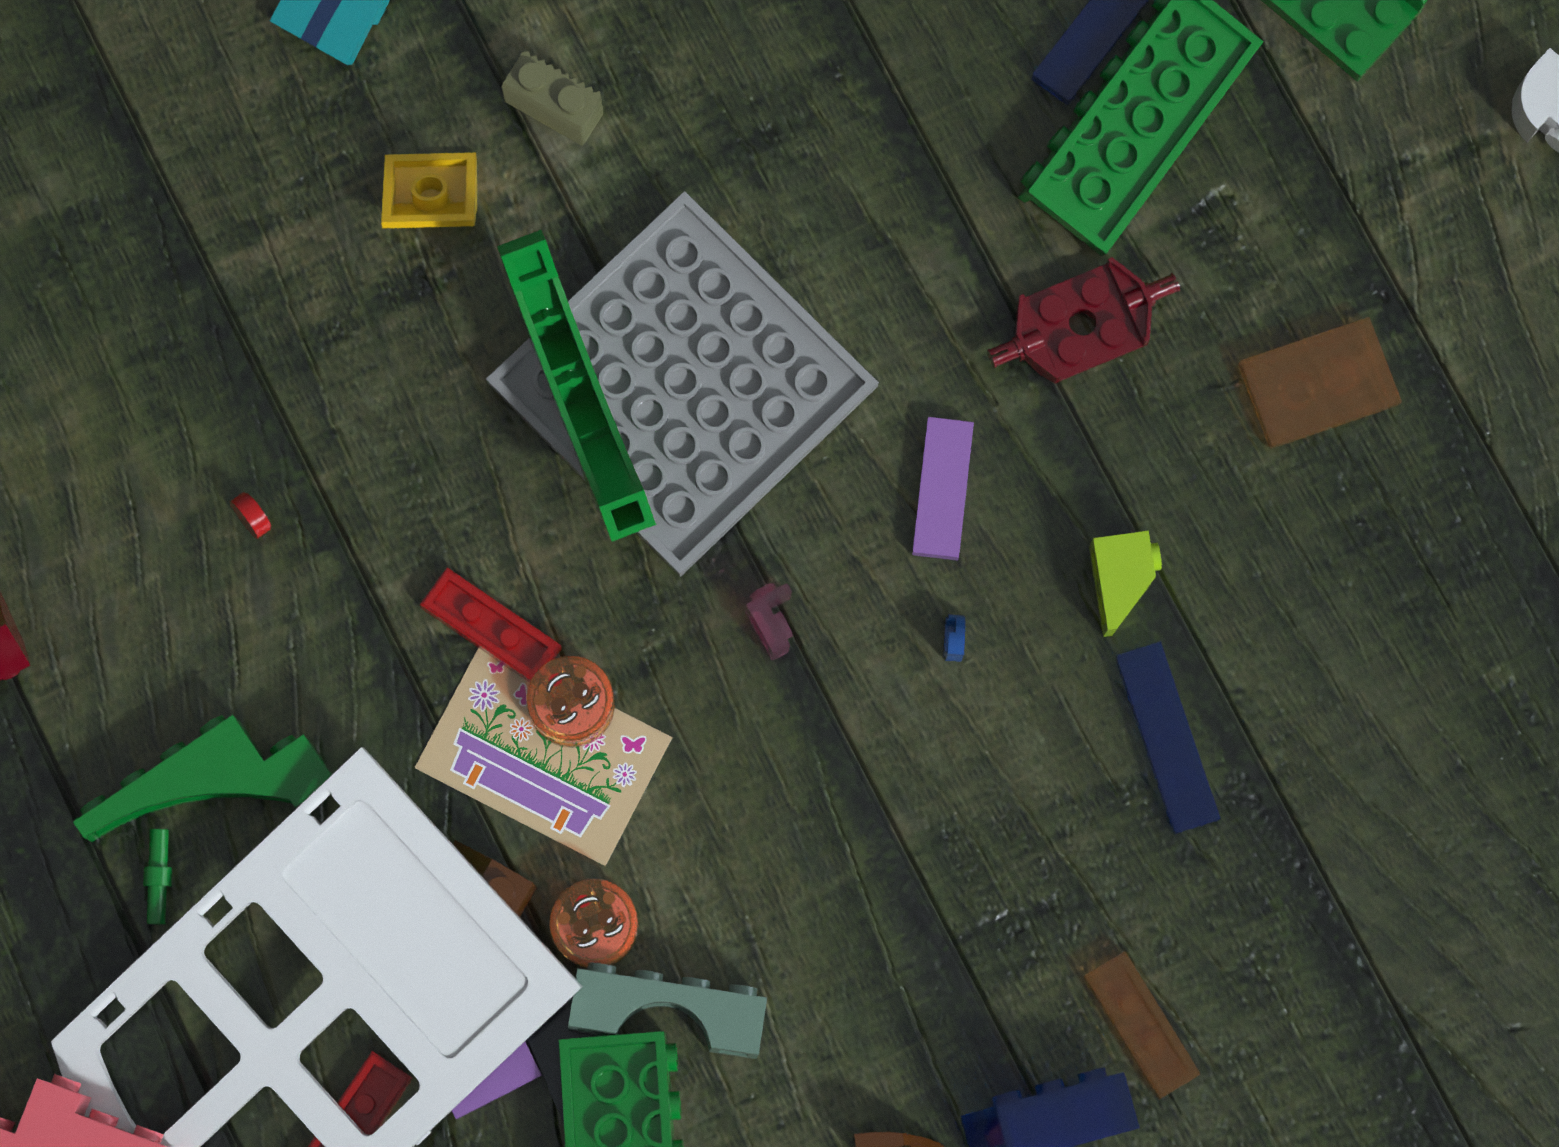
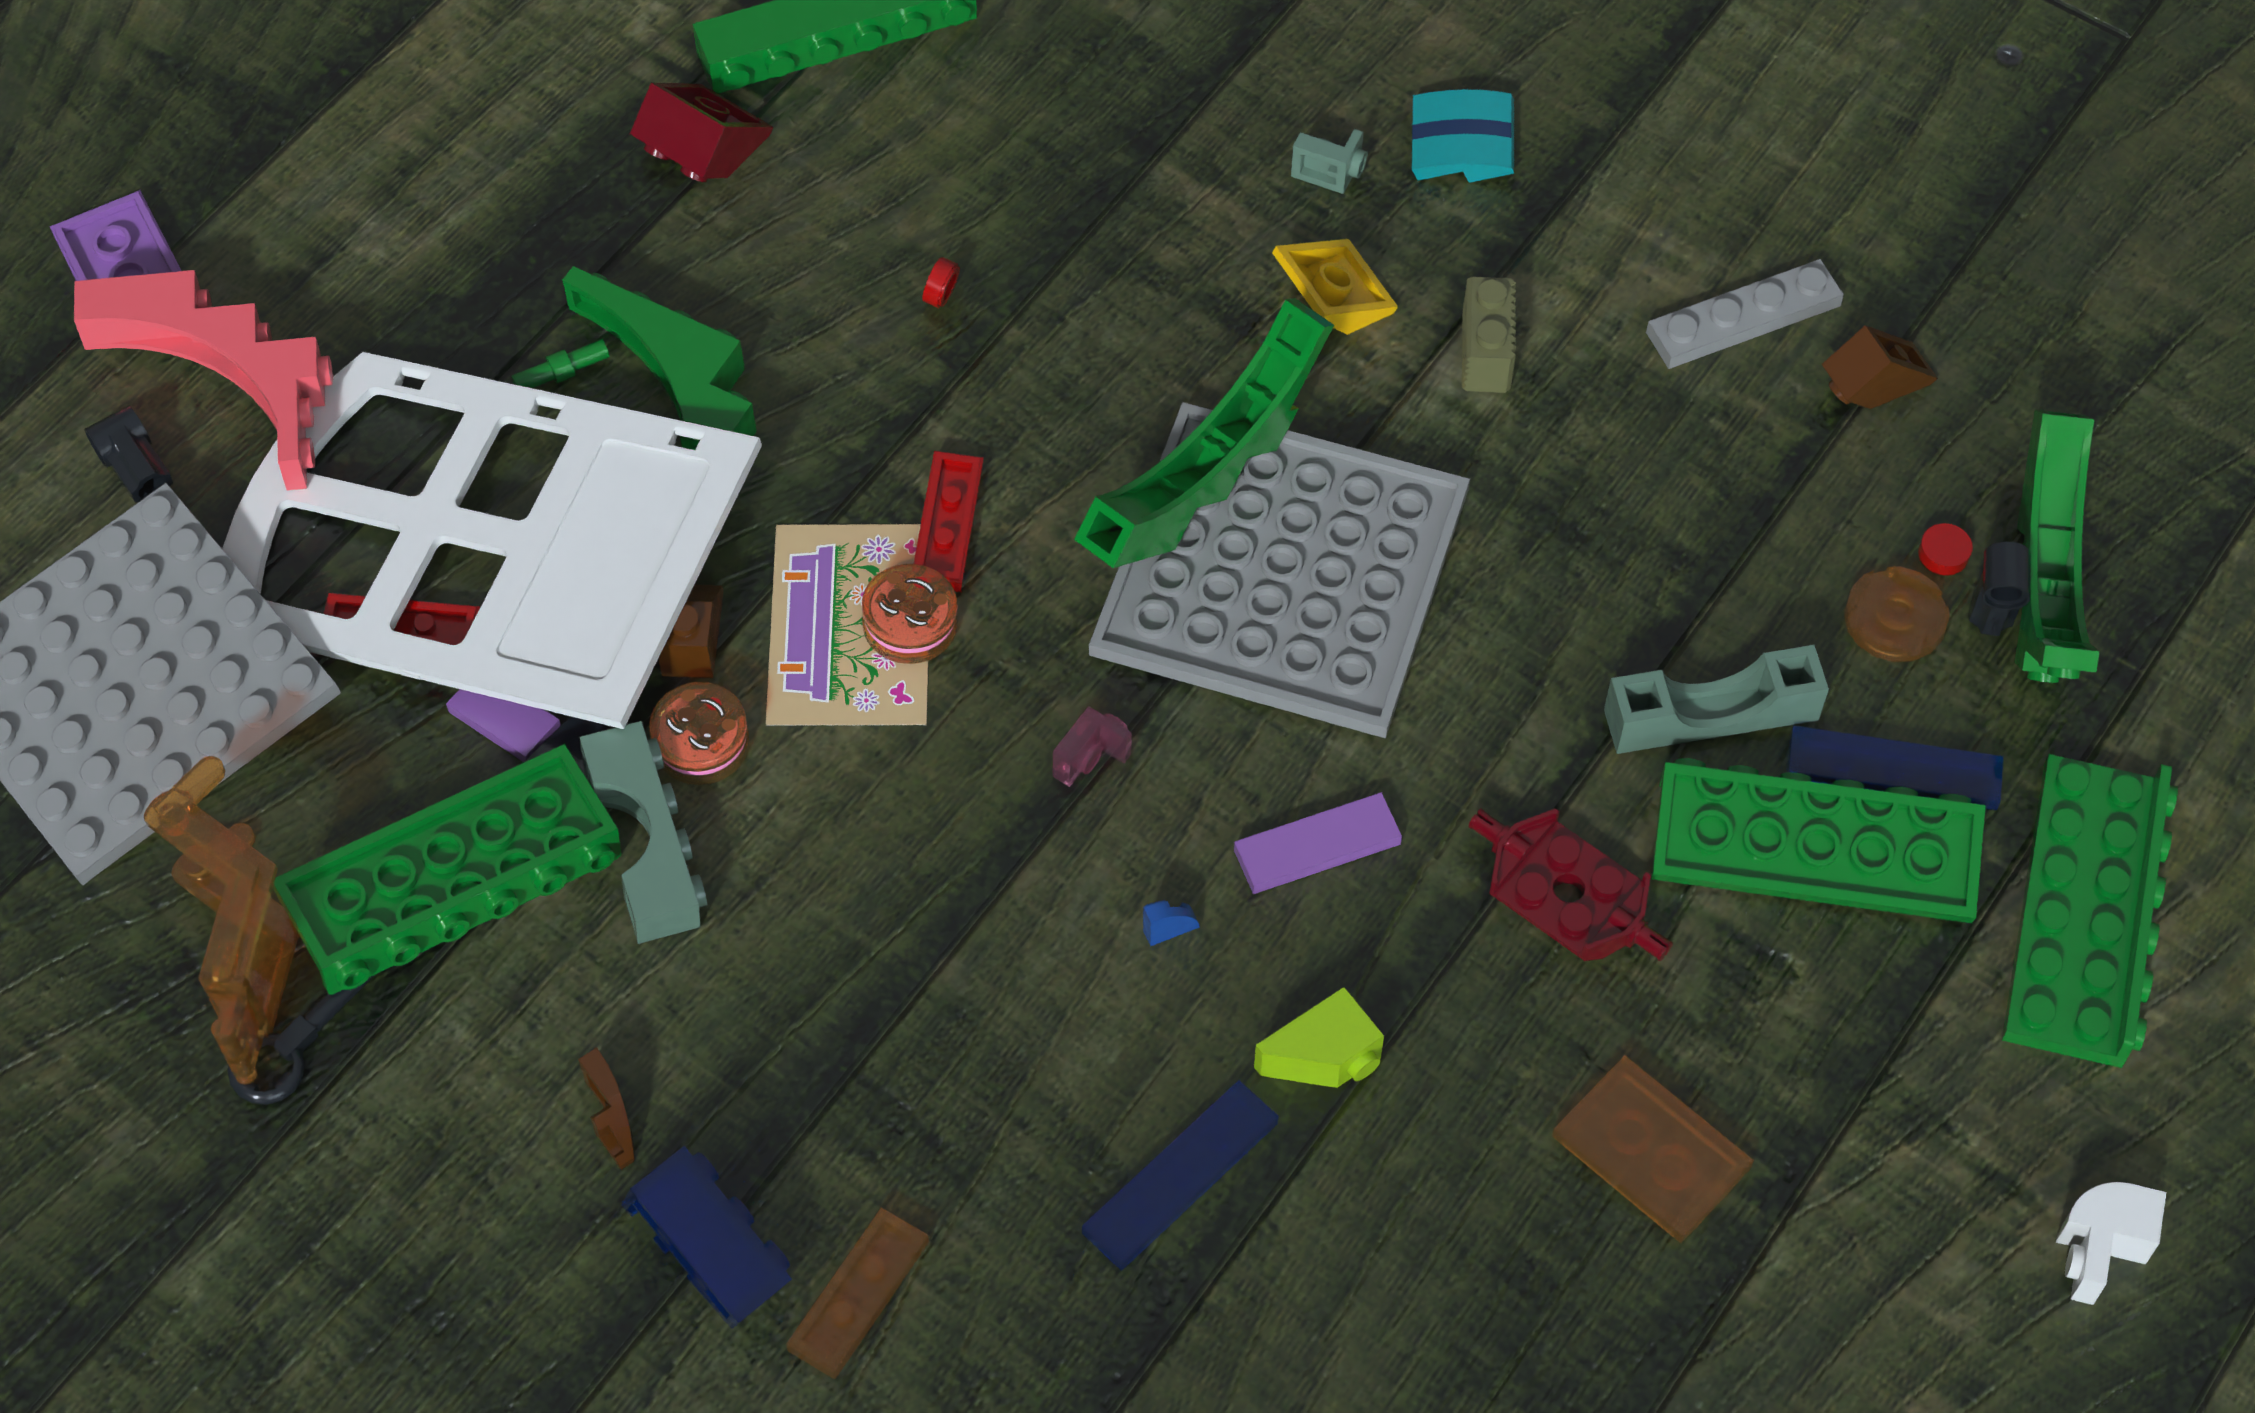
camera: 65 degrees right, 20 degrees down
none -> sand green bracket [1291,129,1368,194]
none -> sand green arch [1604,645,1829,754]

